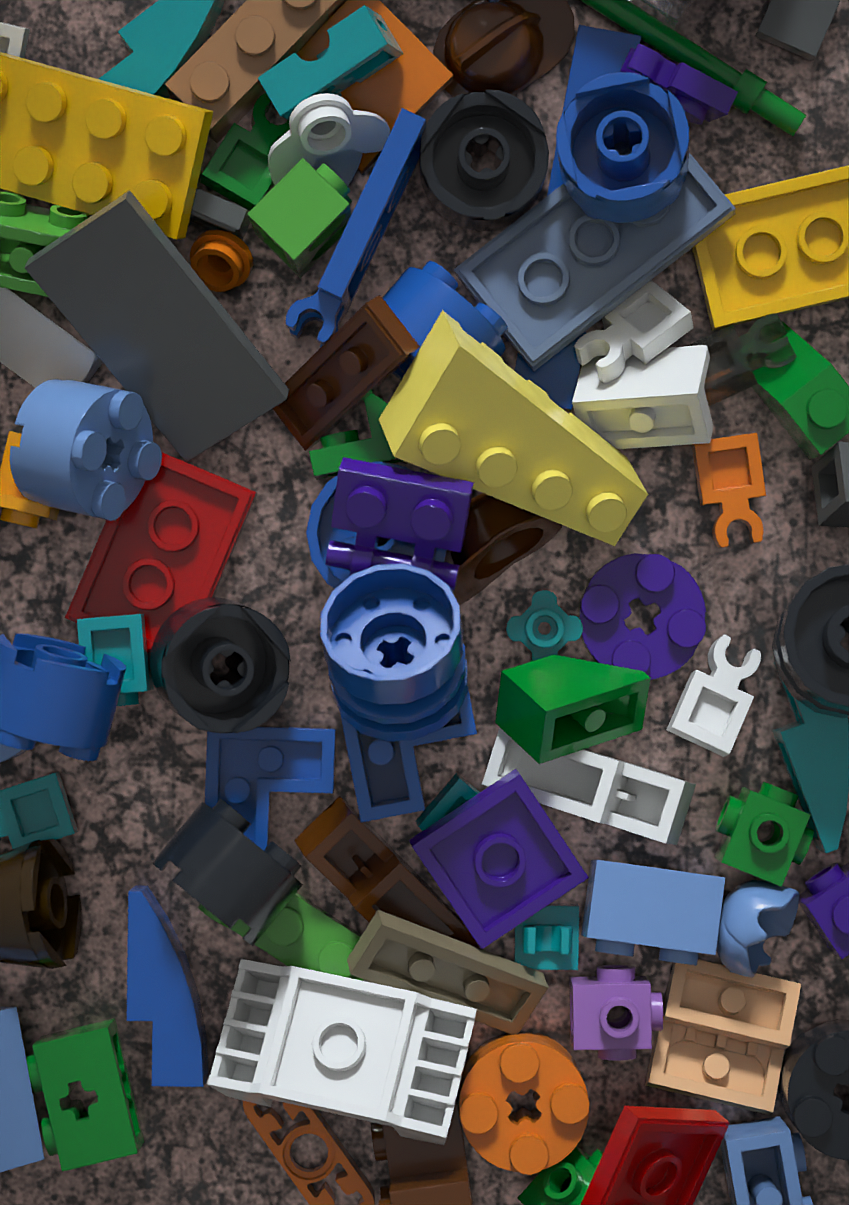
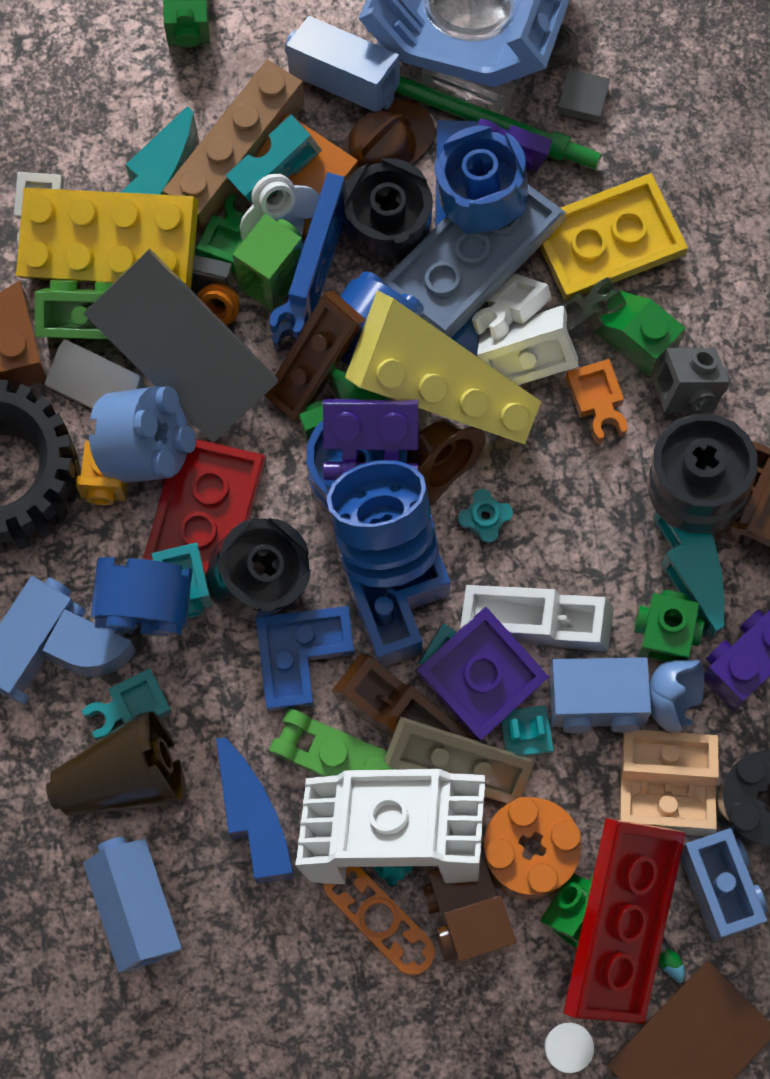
camera: 10 degrees left, 15 degrees down
green brick [26,1018,145,1172] -> none
black brick [152,799,303,946] -> none
green slope [495,655,651,764] -> none
medium lavender brick [569,965,663,1060] -> none
dark purple plate [578,553,706,680] -> none
white plate [666,634,761,757] -> none

